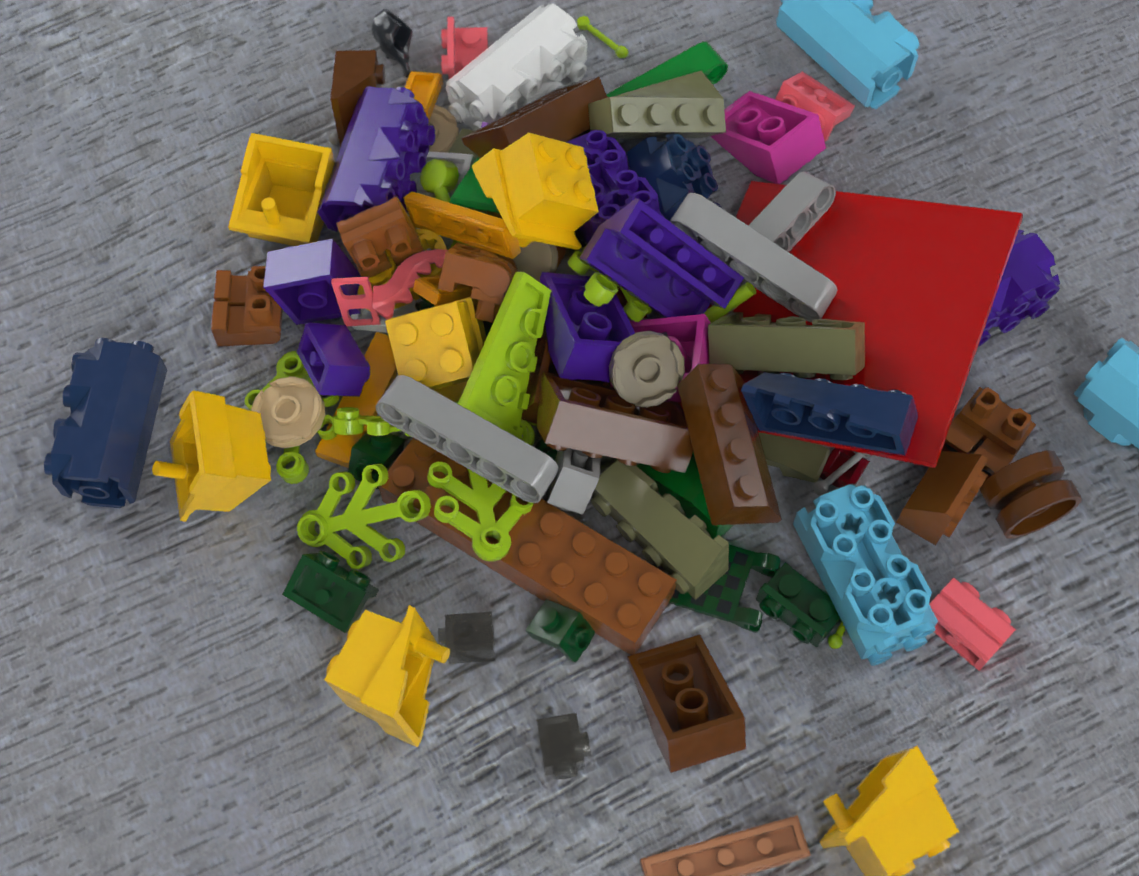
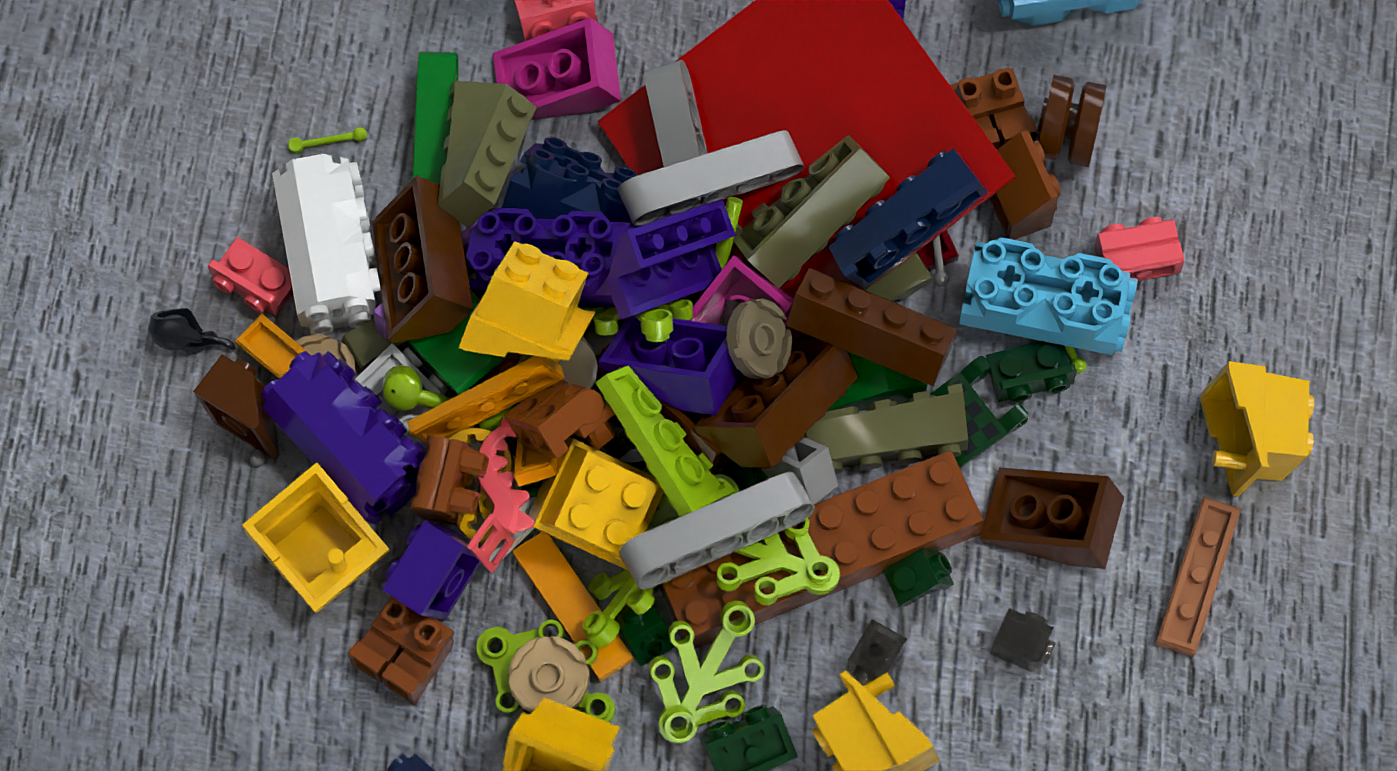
camera: 55 degrees left, 5 degrees up
dark purple brick [297,323,370,397] -> none

